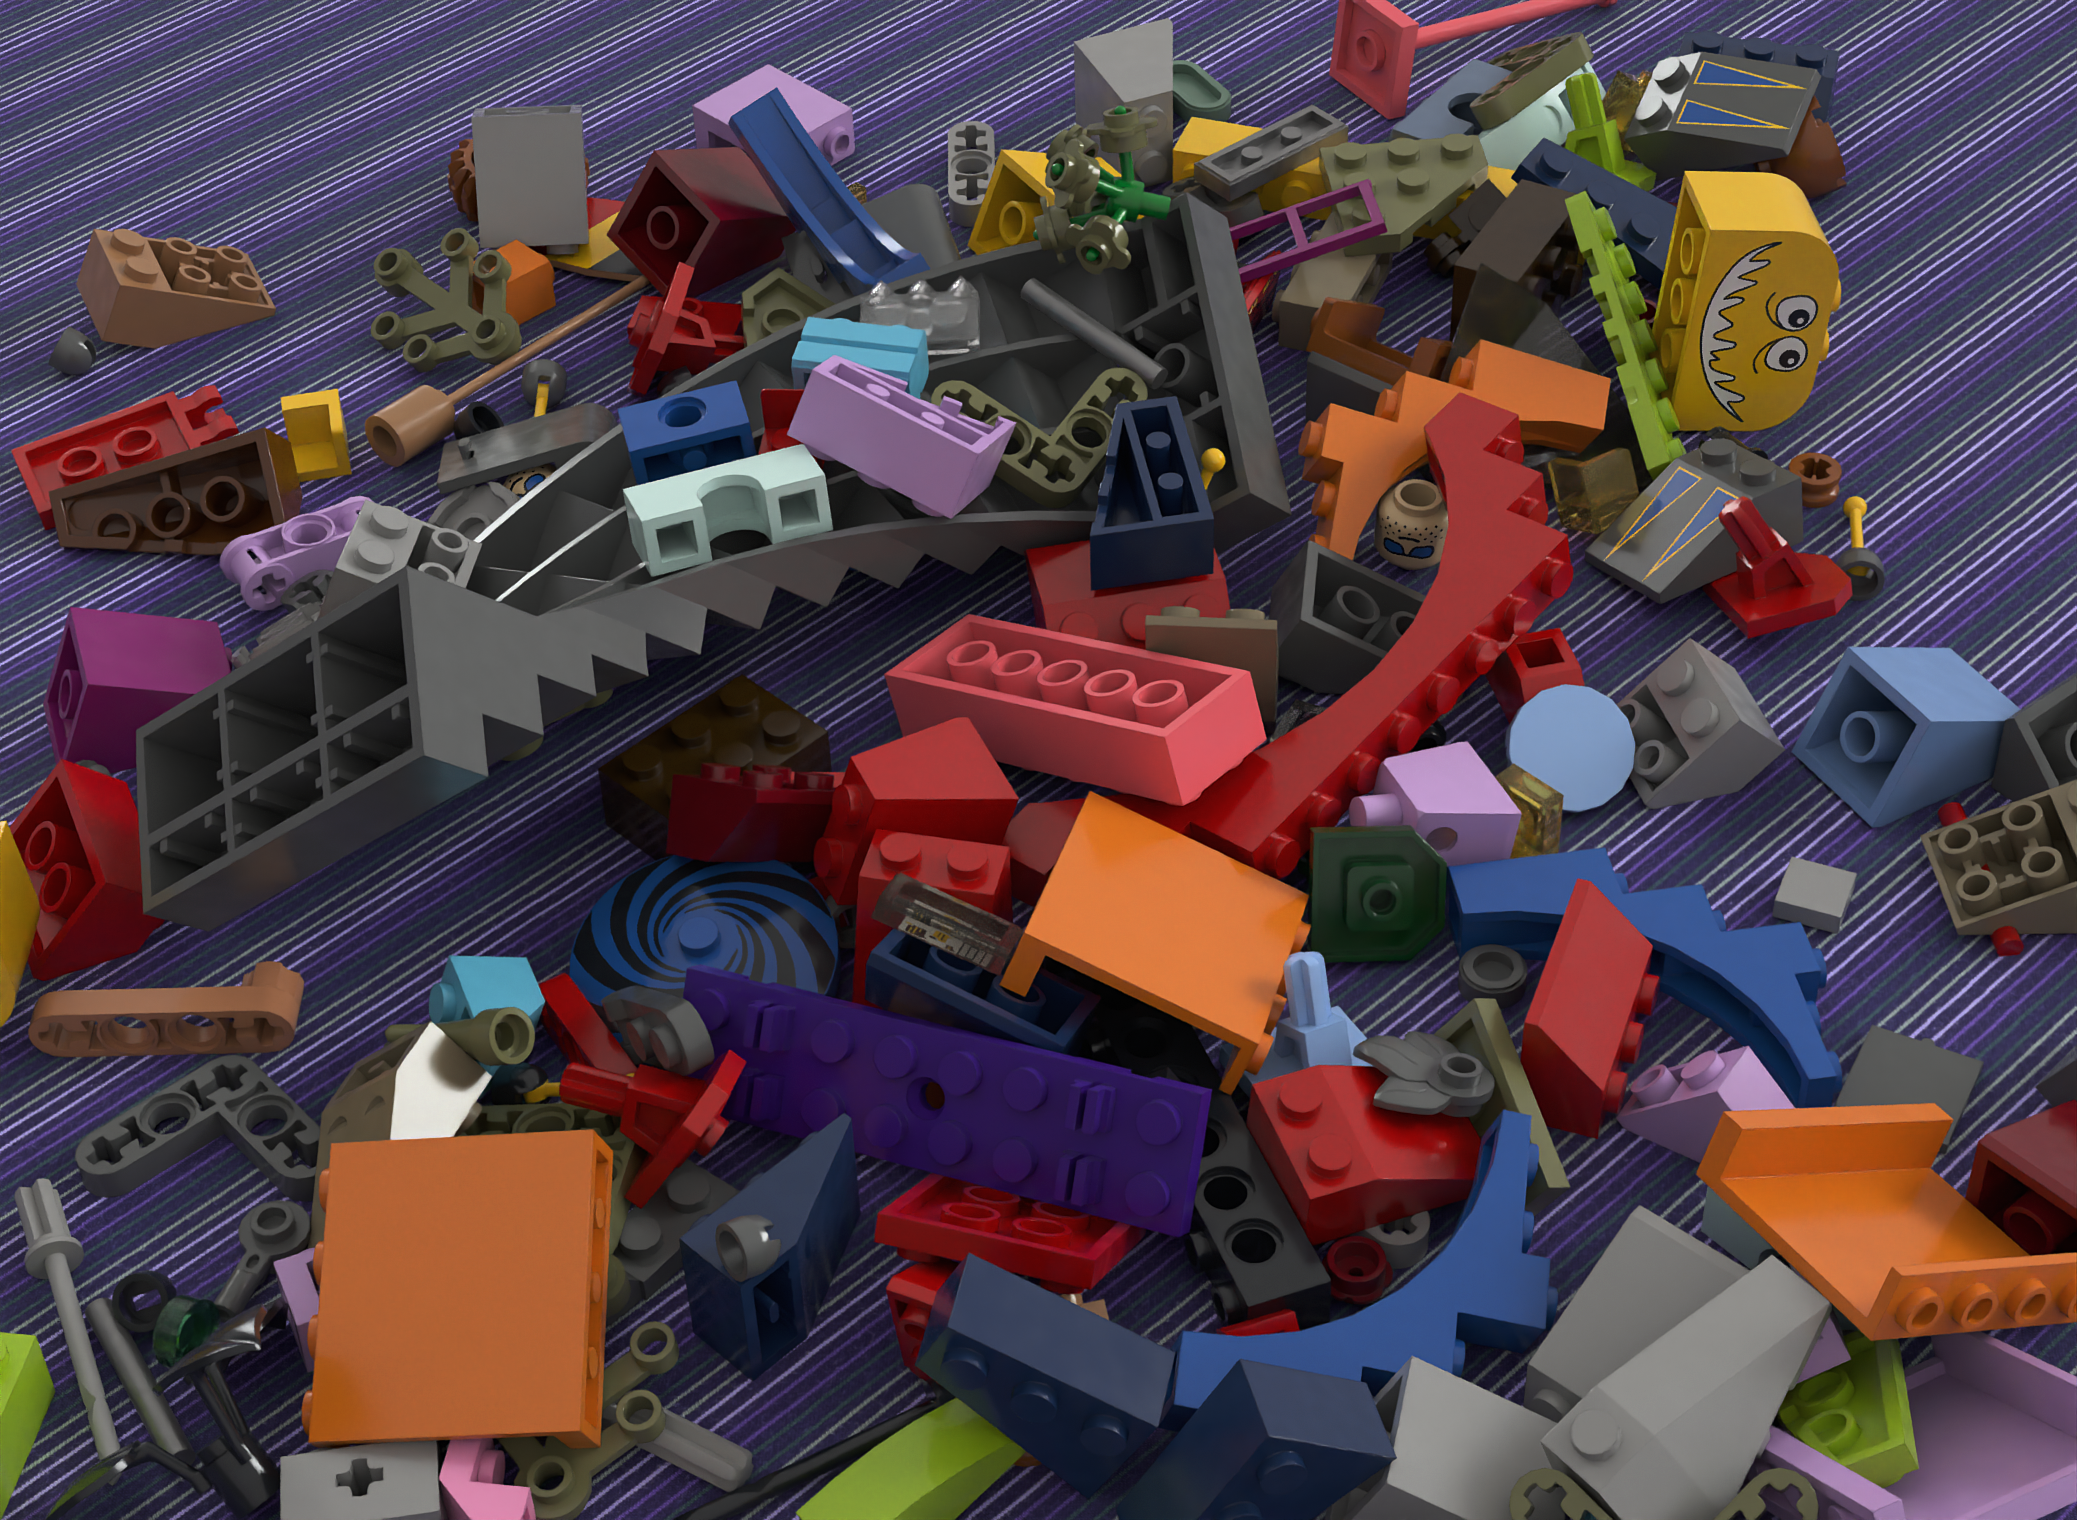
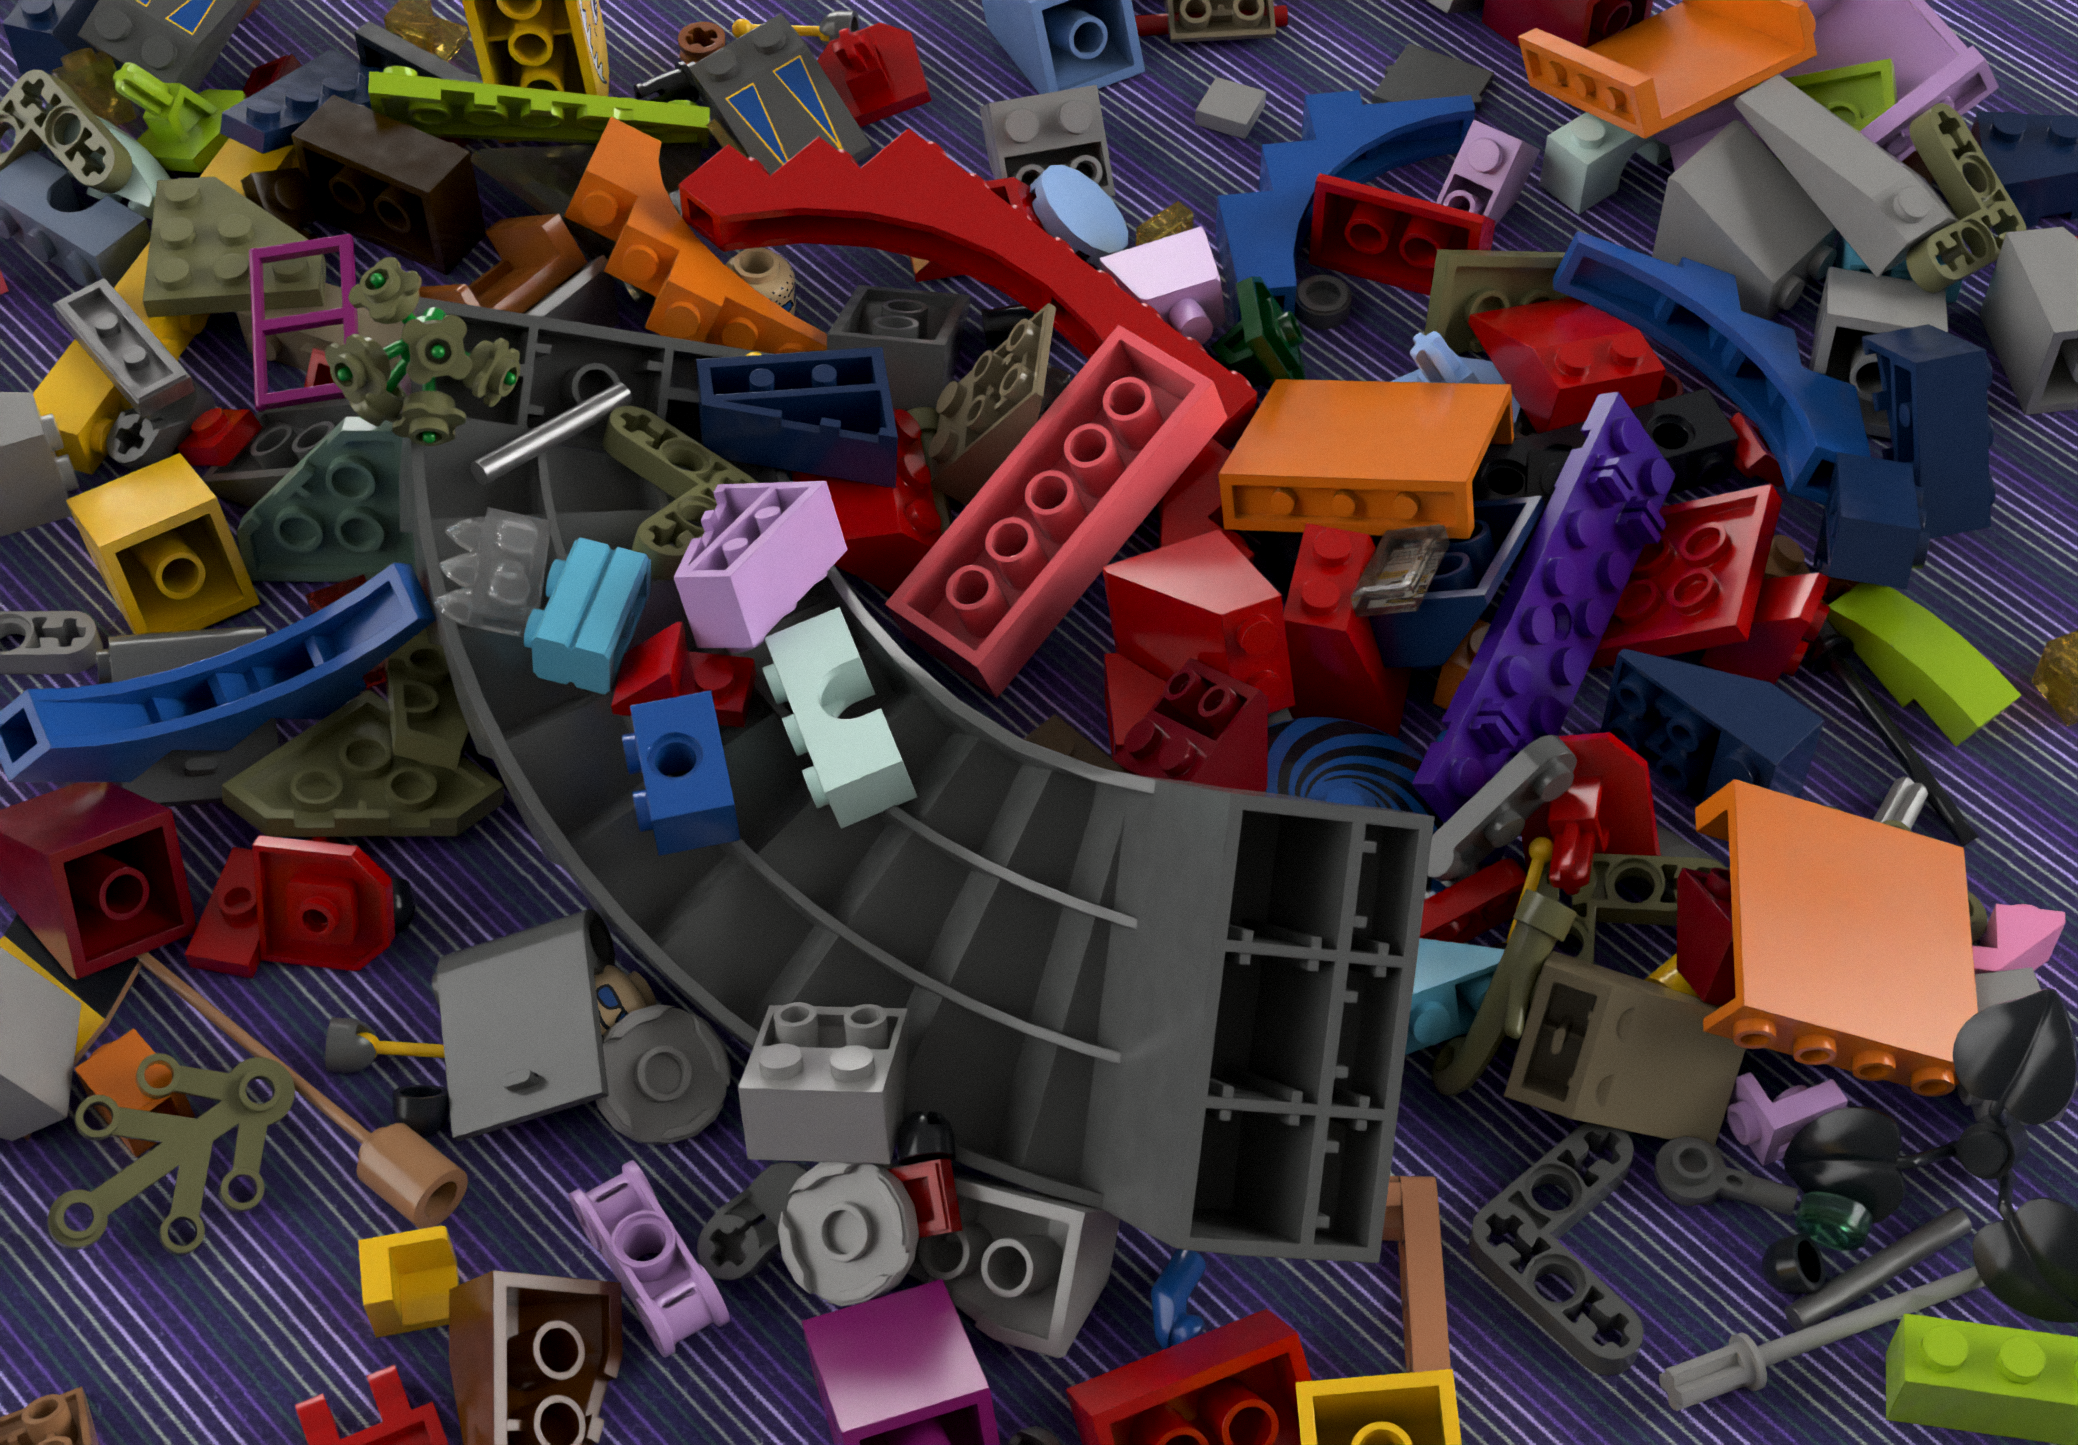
camera: 90 degrees left, 10 degrees up
dark grey hinge [715,1214,782,1282] -> none
dark grey plate [1353,1031,1495,1117] -> none

